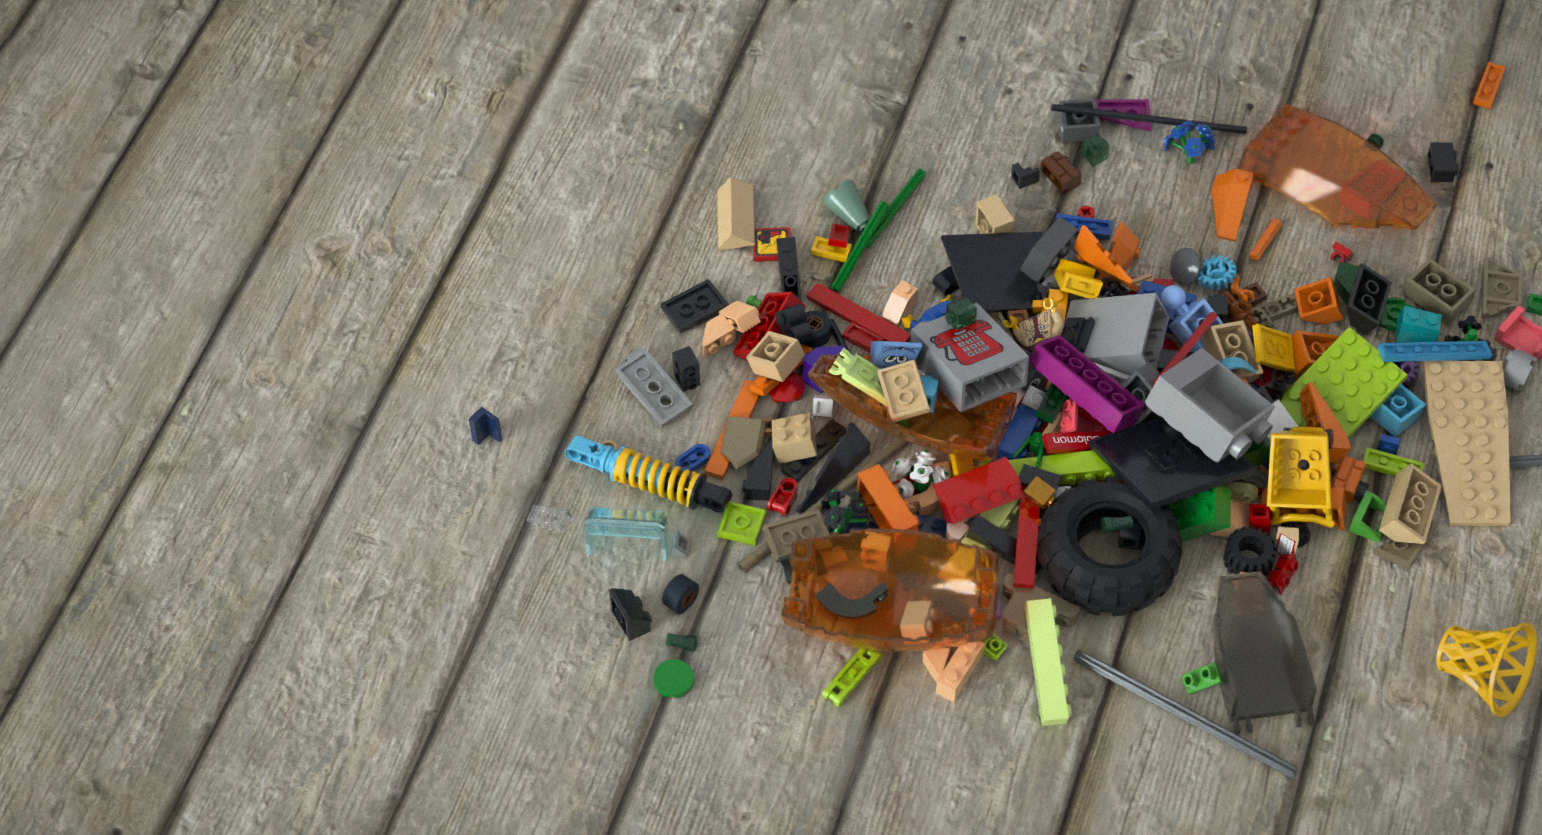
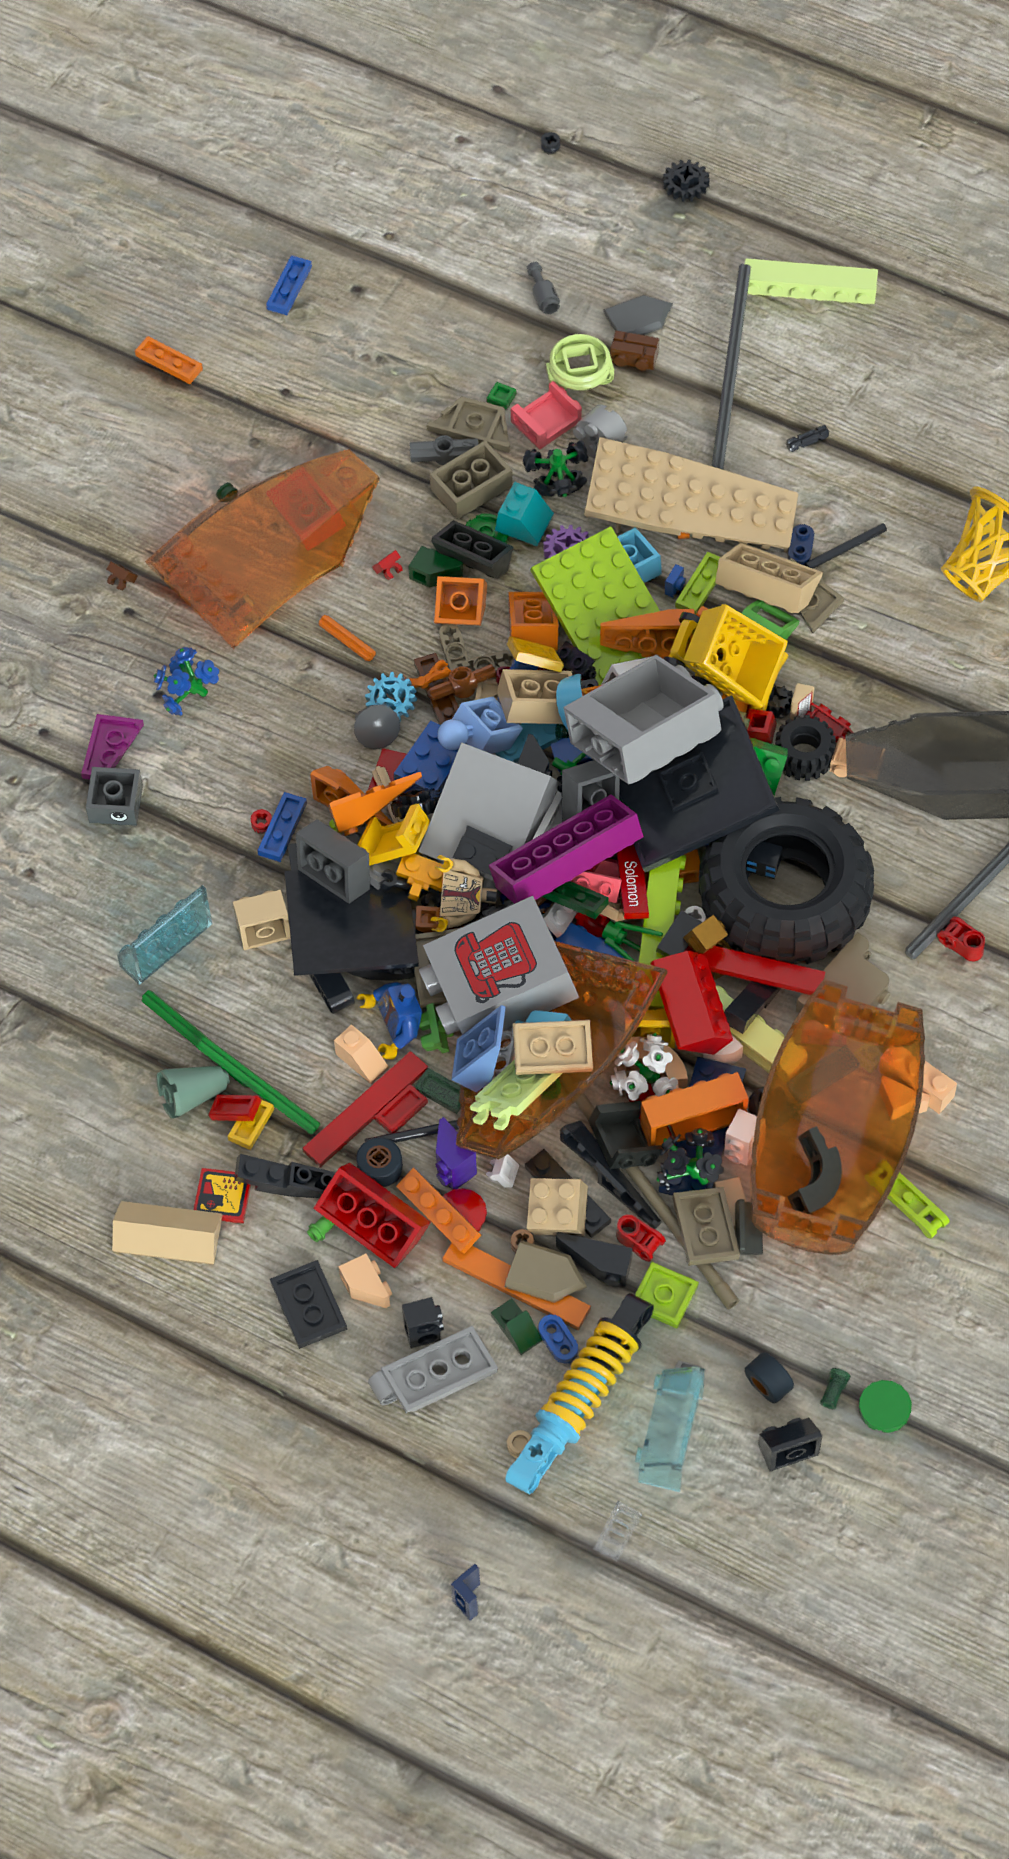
camera: 80 degrees left, 5 degrees up
light nougat brick [719,300,760,333] -> none
tan brick [746,331,805,382] -> none
black brick [775,304,813,344] -> none
tan brick [900,601,937,642] -> none
clear green brick [945,297,977,331] -> none
black panel [1011,162,1040,189] -> none
yellowish green brick [1025,599,1071,726] -> none
reddish brown brick [1041,151,1081,194] -> none
black piece [1051,104,1247,134] -> none
clear green brick [1082,134,1109,167] -> none
clear green pin [1101,515,1133,534] -> none
red tile [1154,312,1218,384] -> none
bright green hips [1182,662,1223,695] -> none
black brick [1207,295,1228,324] -> none
orange wedge [1211,168,1254,242] -> none
dark azure tile [1377,341,1493,362] -> none
black brick [1427,142,1459,183] -> none
none -> reddish brown tile [106,561,138,591]
none -> clear light blue slope [117,885,212,985]
none -> dark grey piece [410,435,478,465]
none -> dark green slope [491,1298,542,1355]
none -> pearl dark grey panel [588,1101,663,1169]
none -> dark blue plate [788,524,814,566]
none -> black piece [805,523,887,569]
none -> red piece [937,916,985,962]

